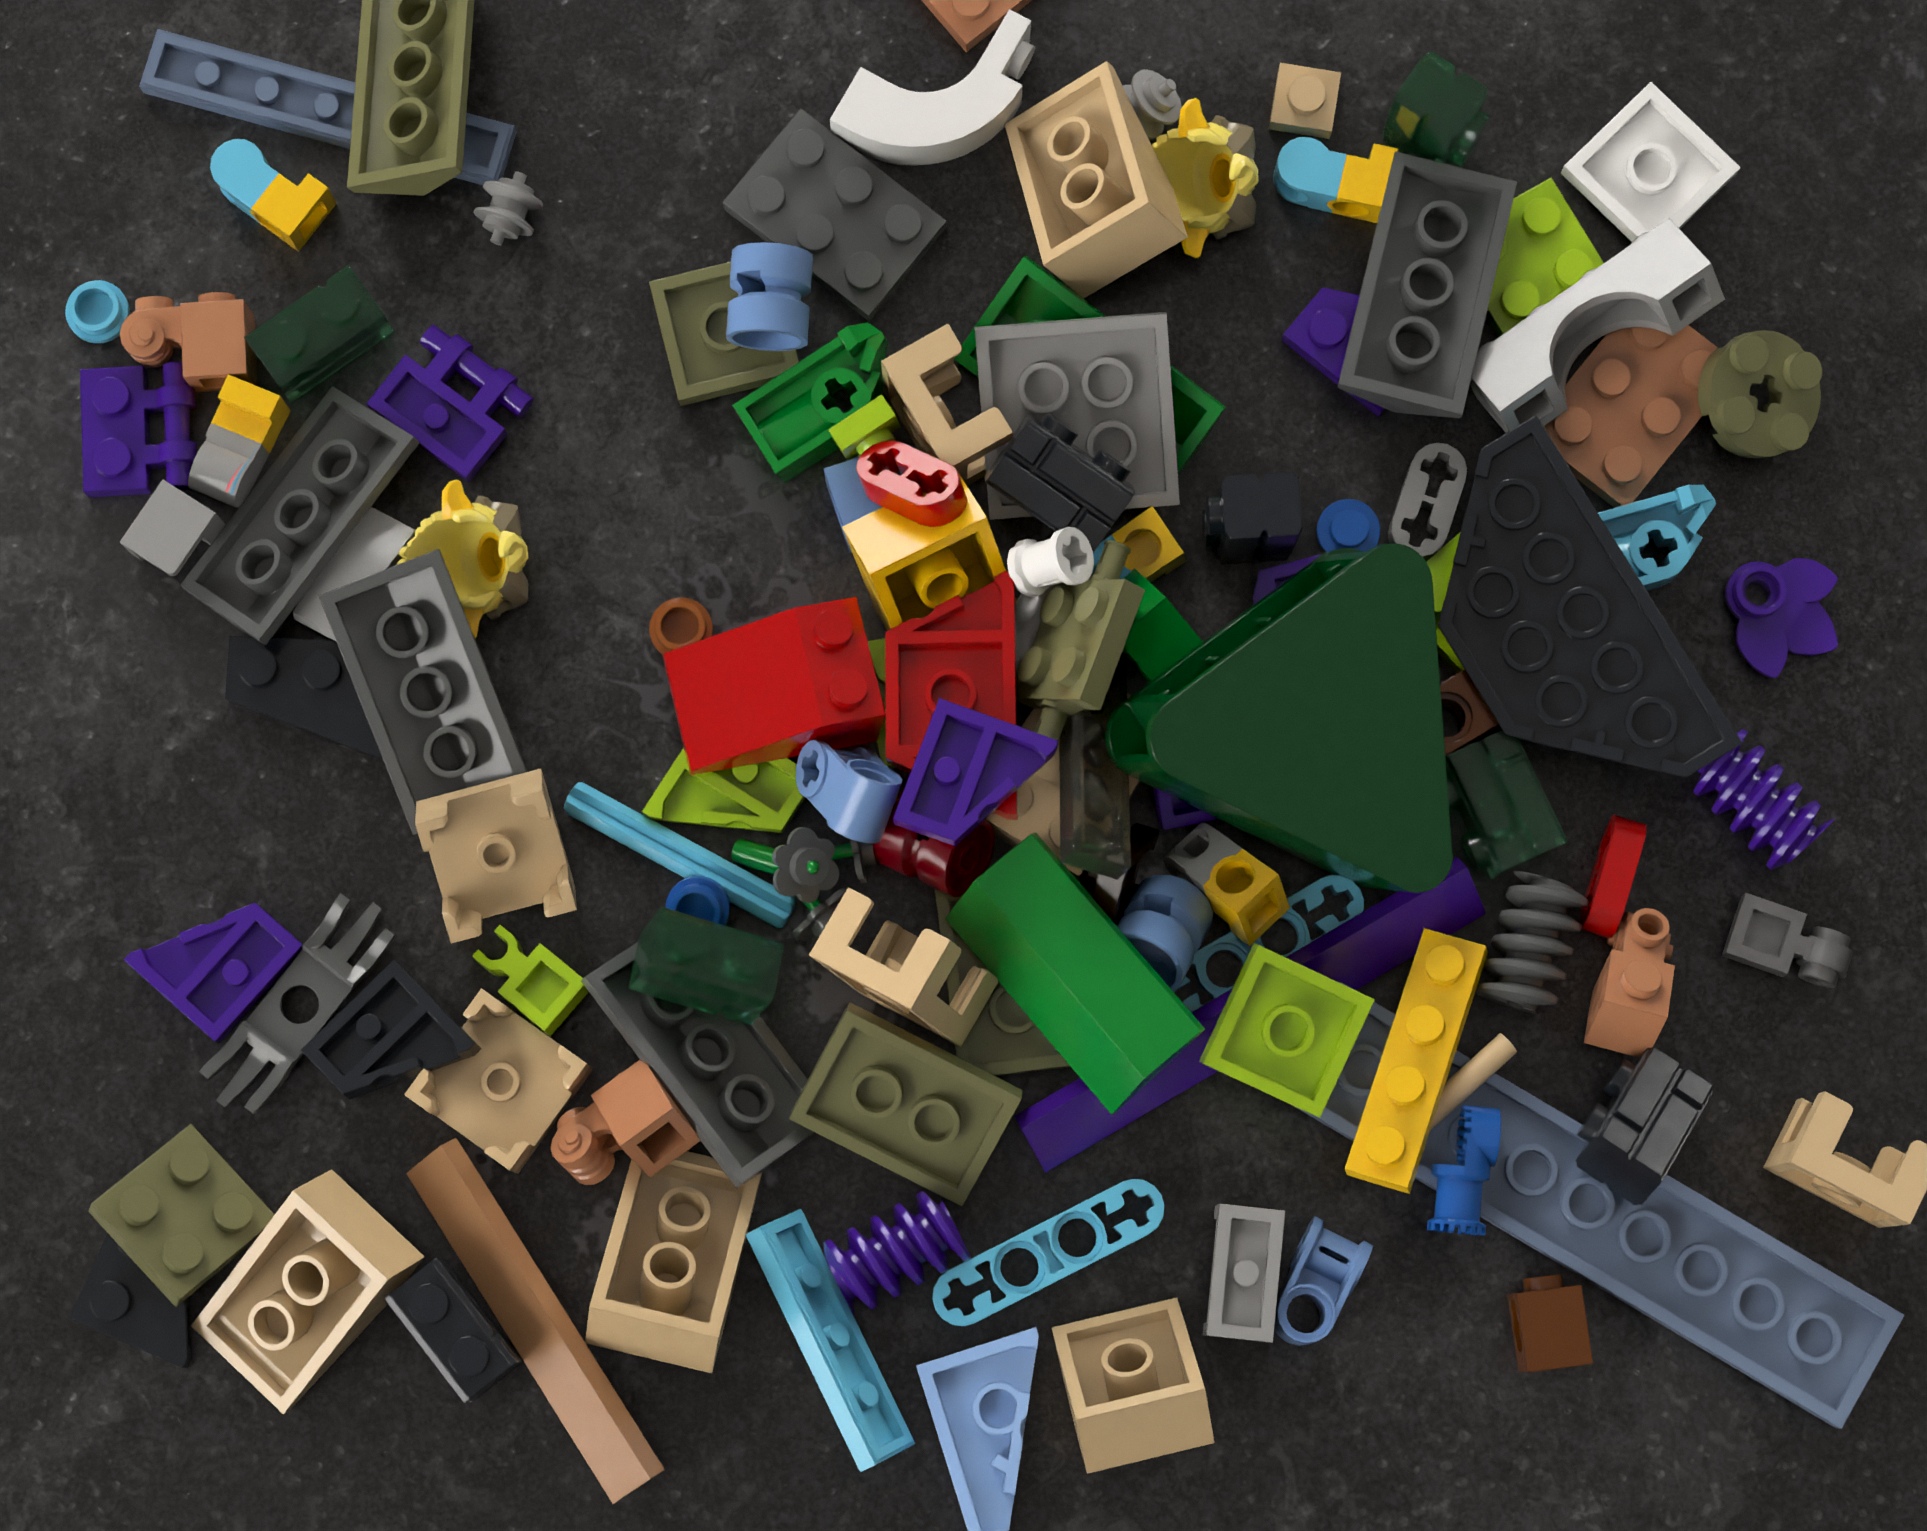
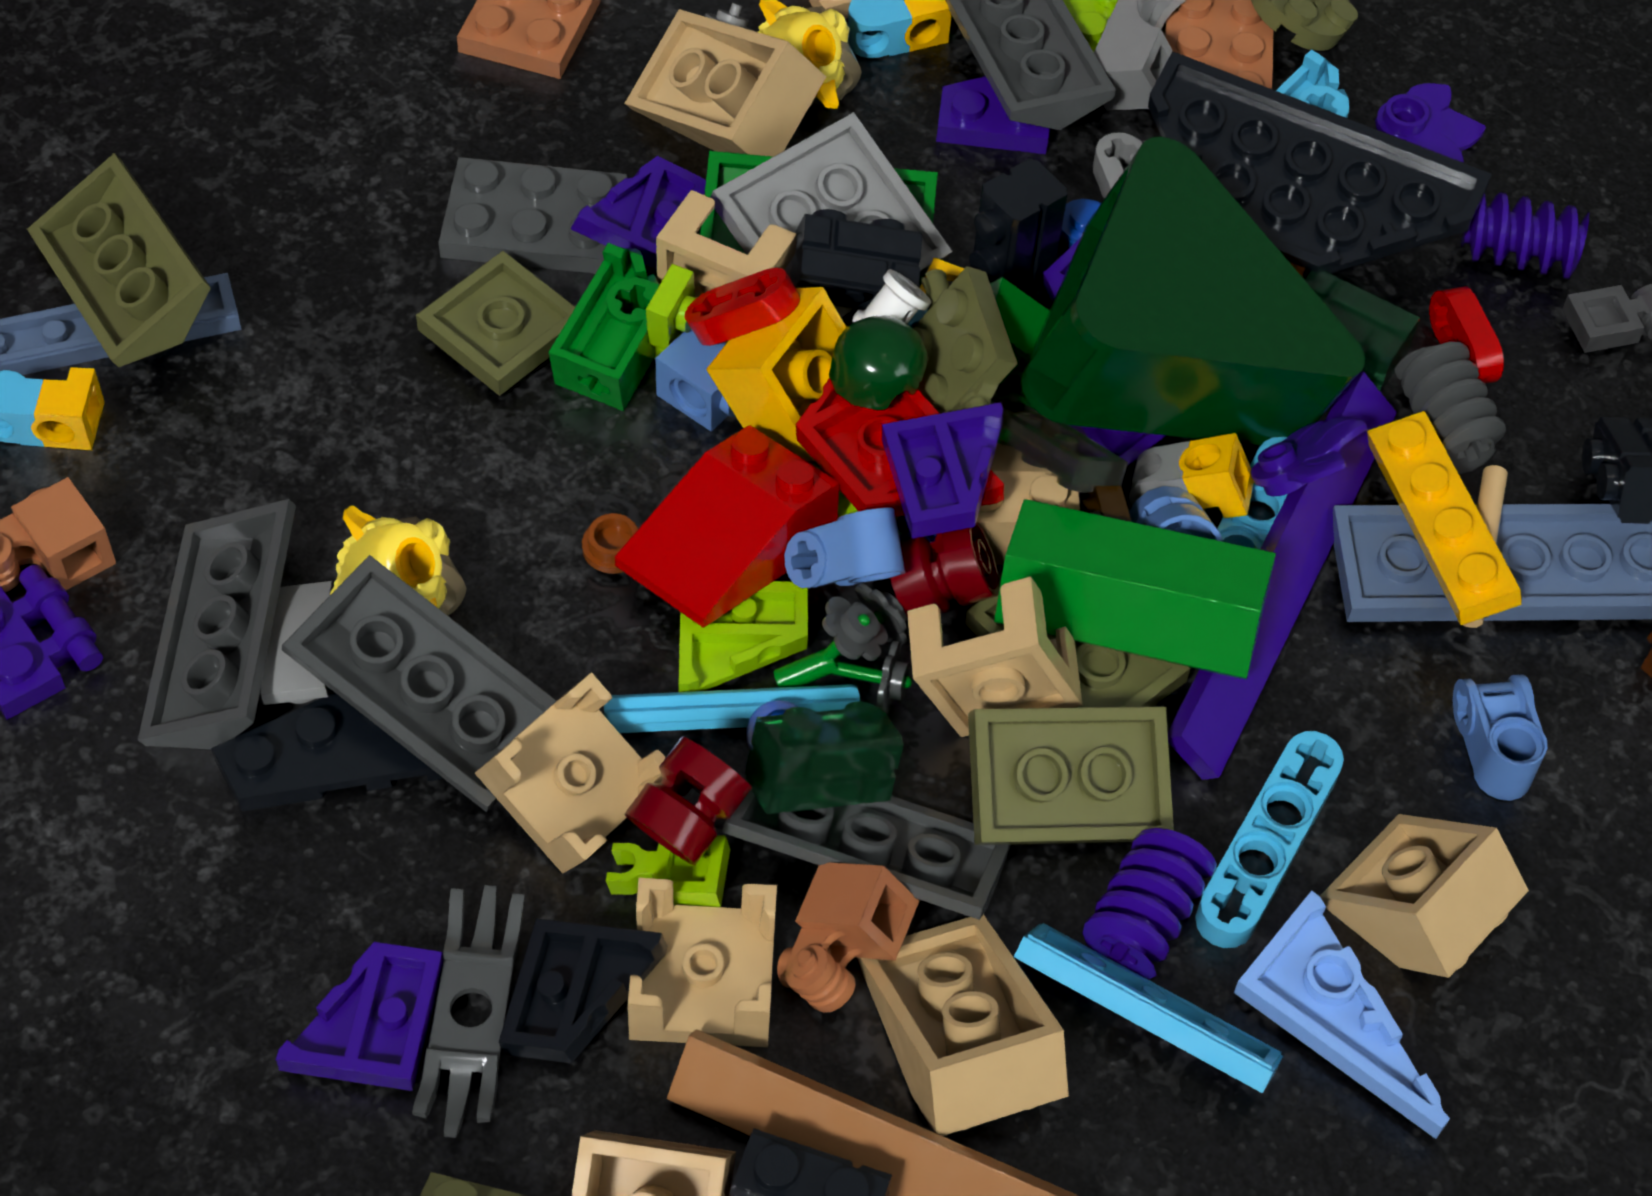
camera: 35 degrees left, 25 degrees down
light grey panel [120,479,226,576] -> none
leg [188,374,291,508] -> none
clear green brick [244,265,394,403] -> none
dark purple plate [366,324,534,483] -> none
light grey wheel [474,171,543,246] -> none
medium blue wheel [726,242,813,351] -> none
white arch [830,9,1035,166] -> none
lime plate [1199,943,1375,1118] -> none
light grey panel [1202,1204,1285,1343] -> none
blue connector [1427,1105,1501,1236] -> none
nougat brick [1584,908,1675,1058] -> none
none -> dark purple wing [571,156,706,270]
none -> dark red wheel [624,736,752,866]
none -> dark green hair [829,315,929,410]
none -> dark purple plate [1250,416,1368,497]

